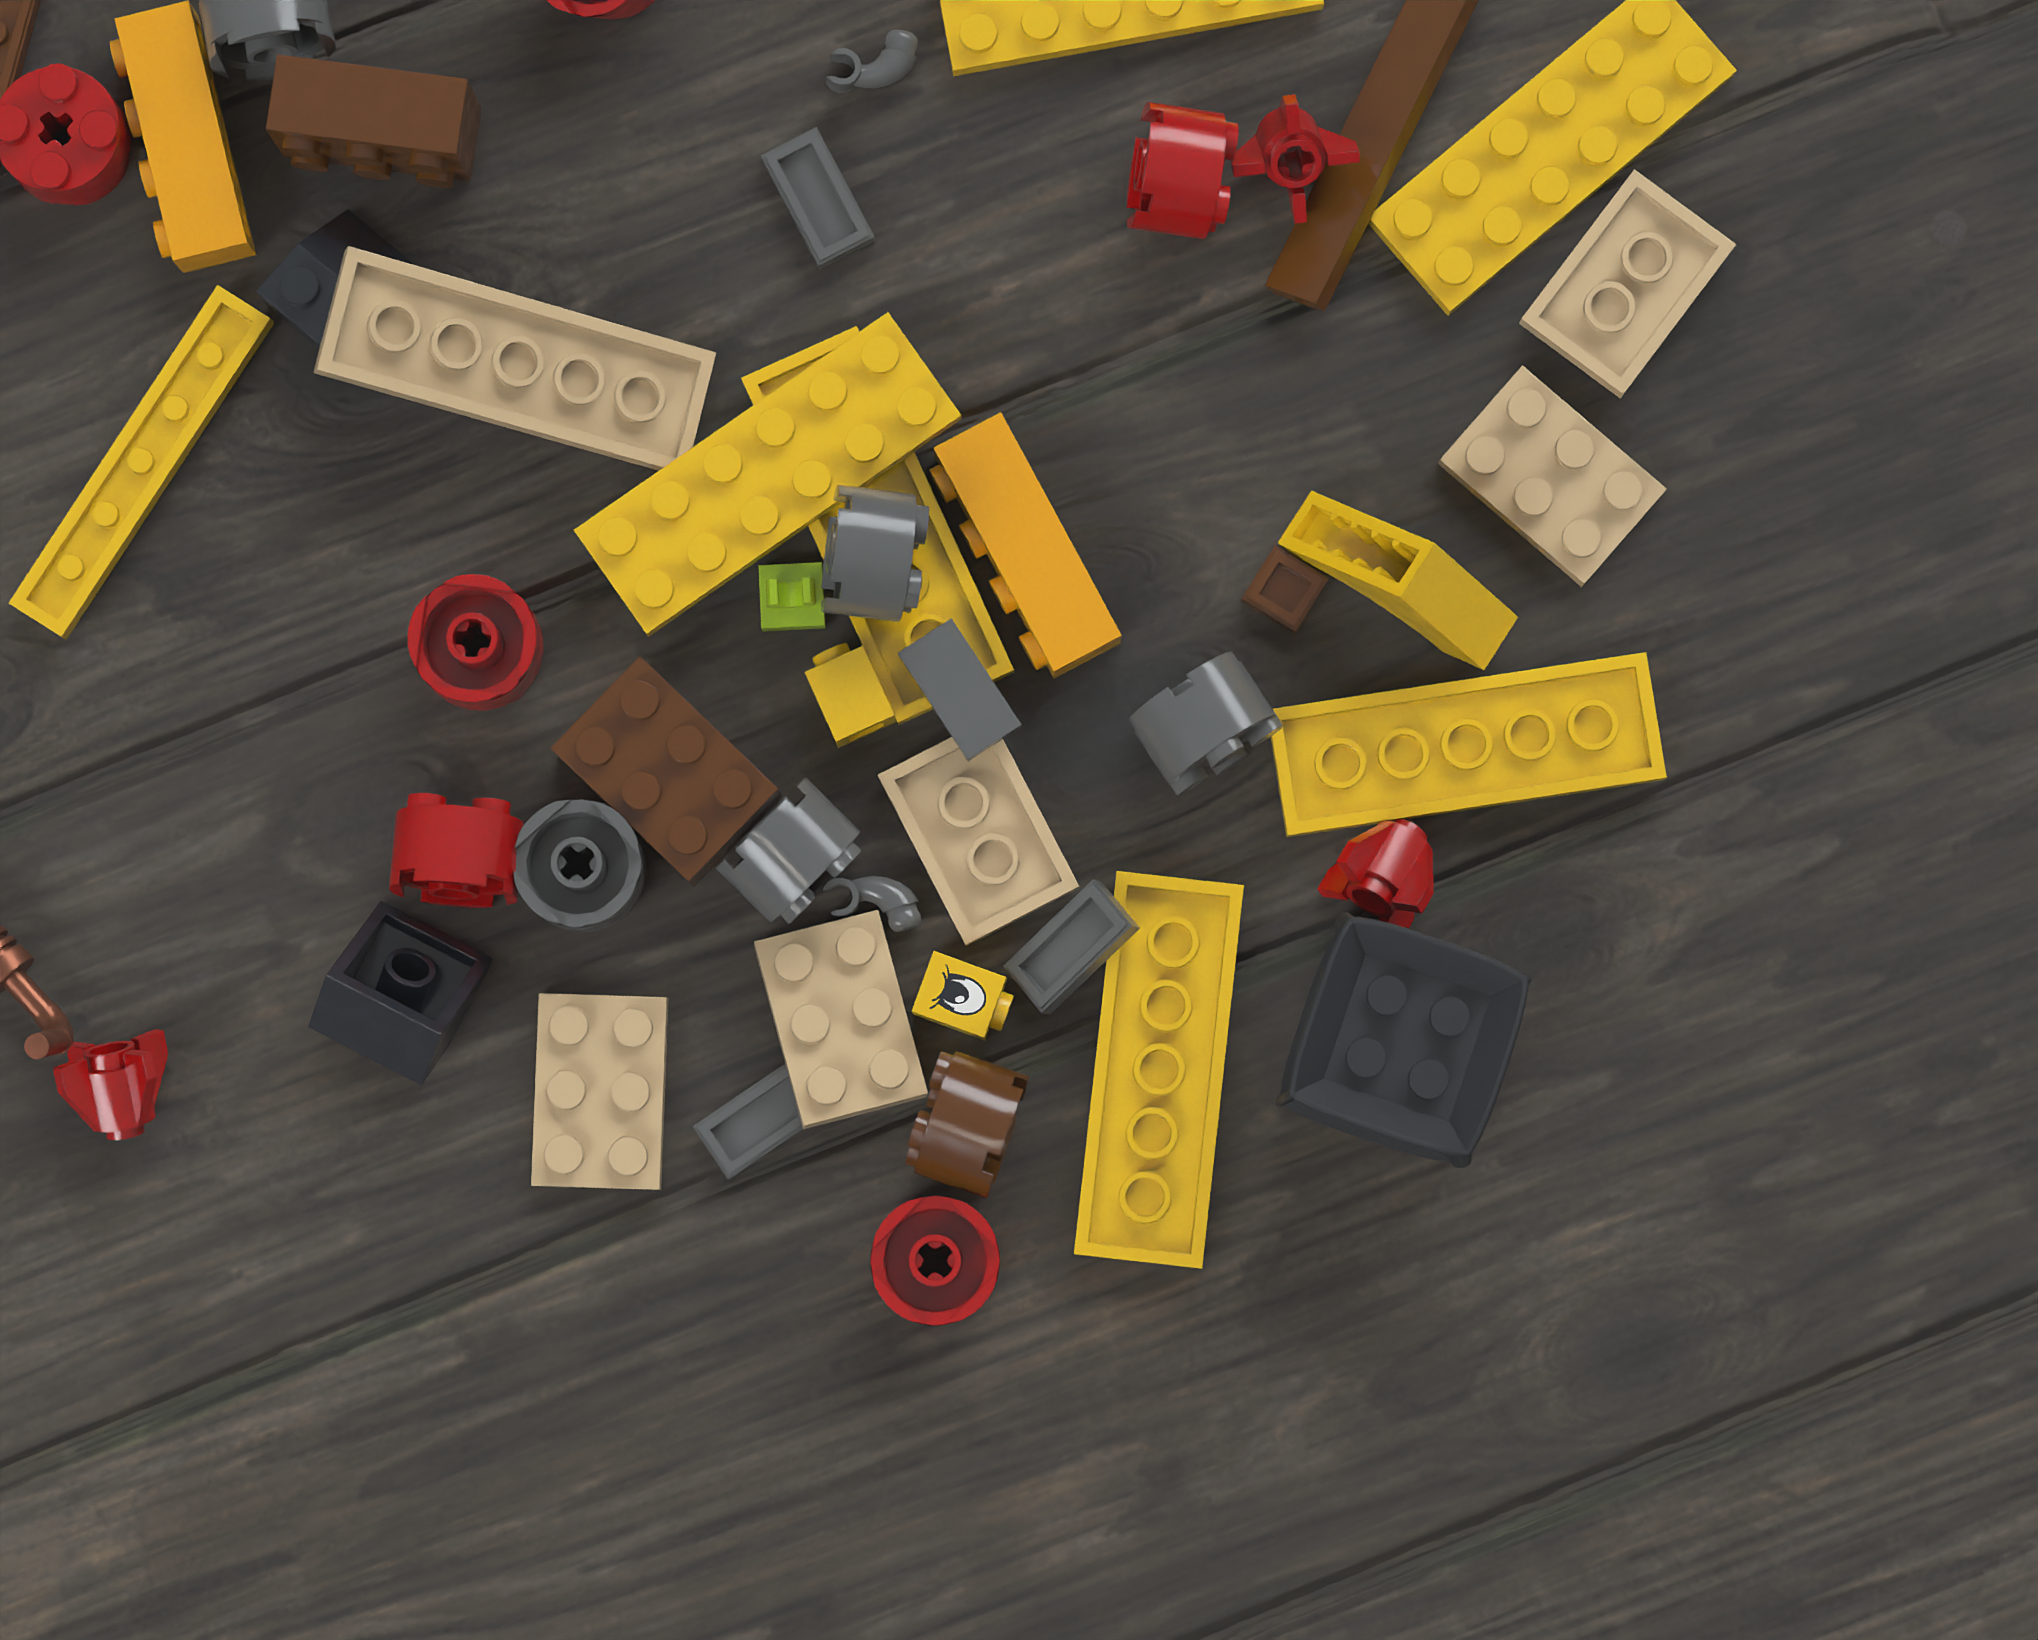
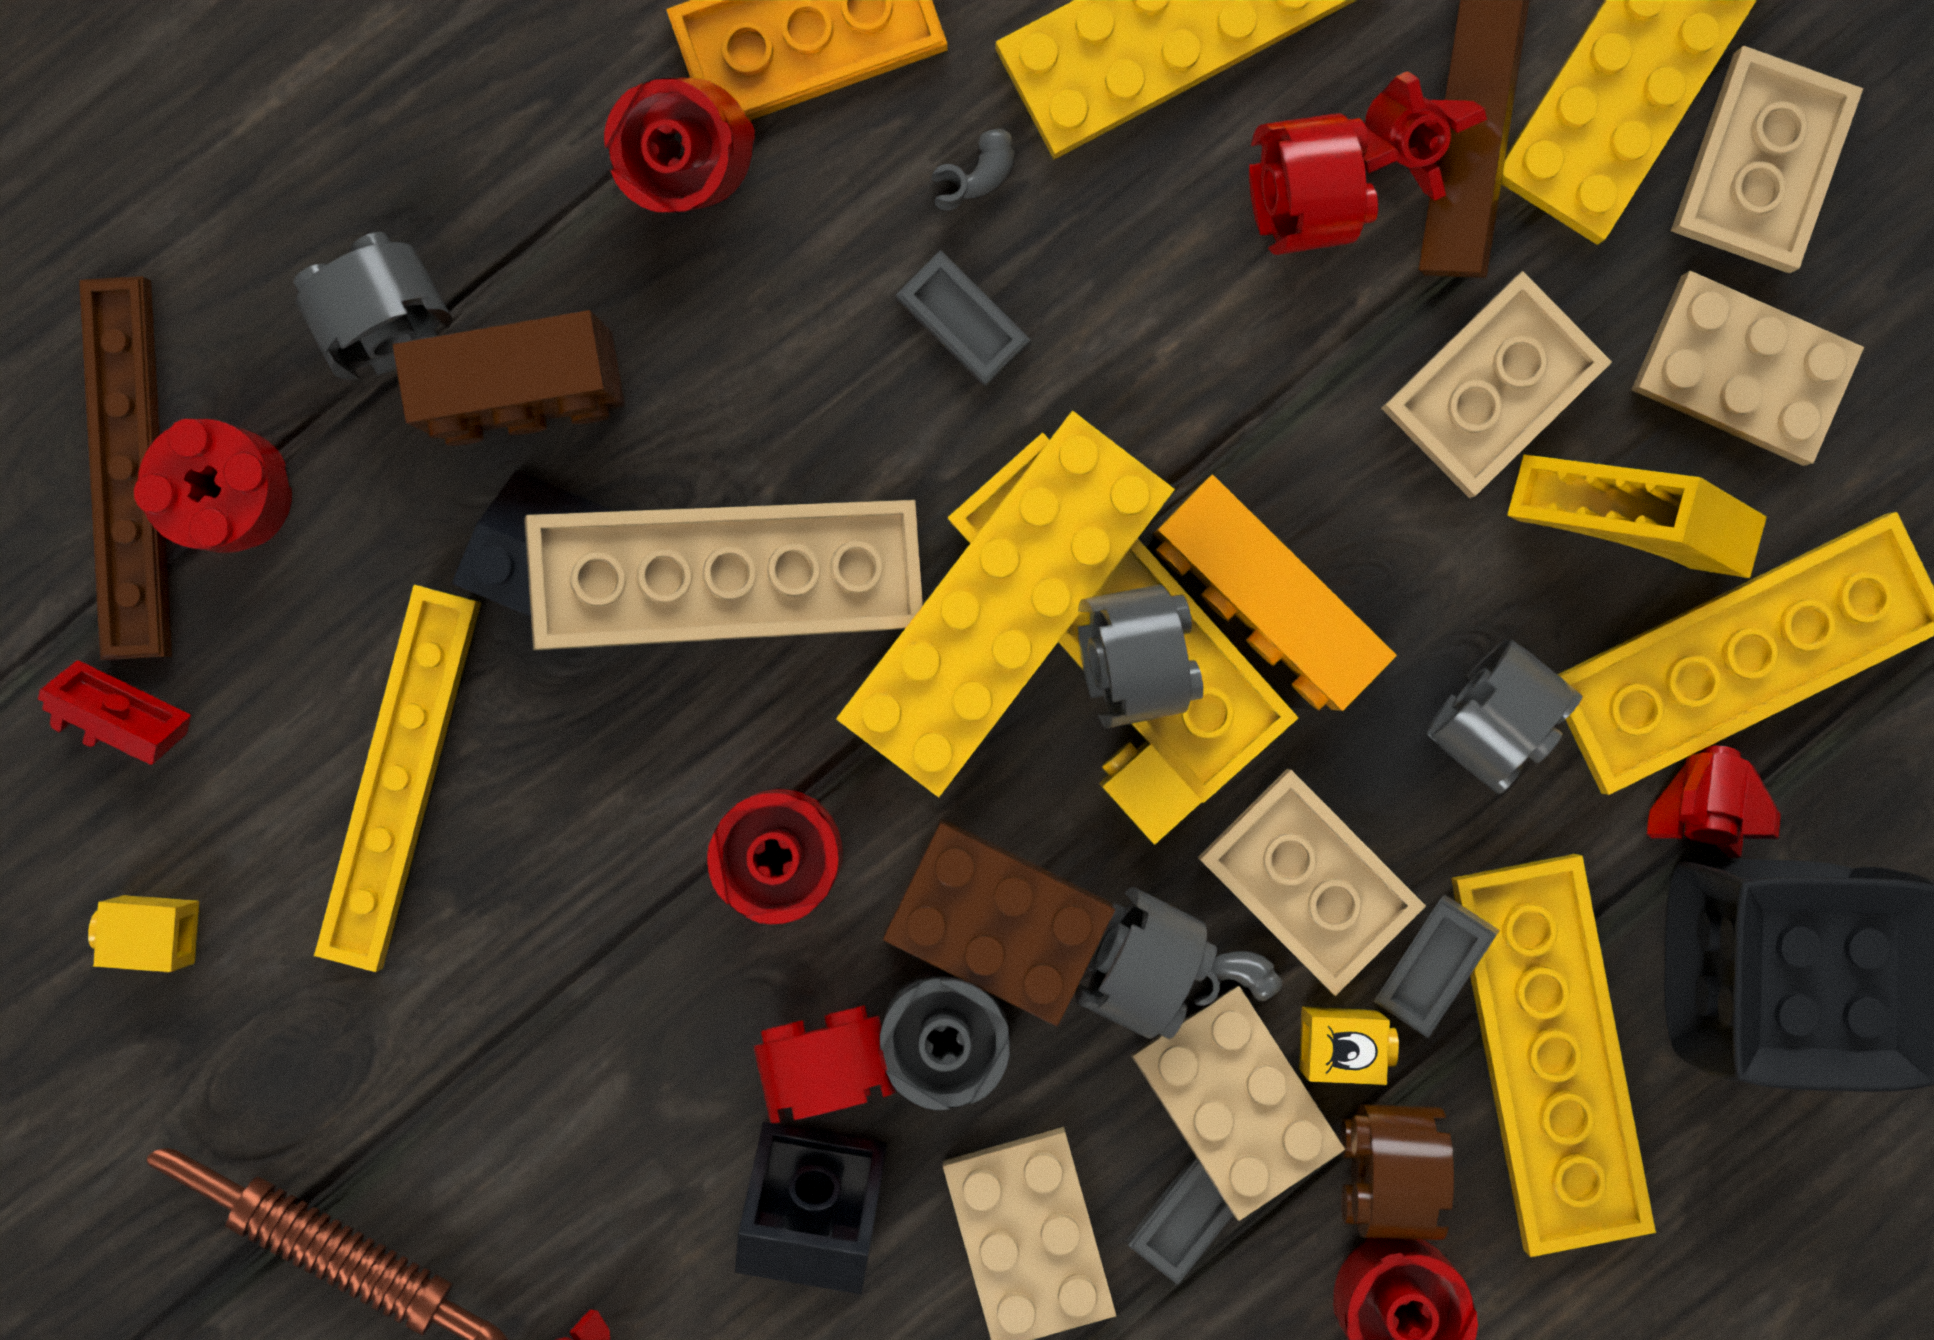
camera: 15 degrees left, 5 degrees up
light orange brick [110,0,257,273] -> none
lime tile [758,562,826,632] -> none
dark grey tile [898,618,1022,762] -> none
reddish brown tile [1241,545,1329,635] -> none
none -> tan plate [1381,271,1612,498]

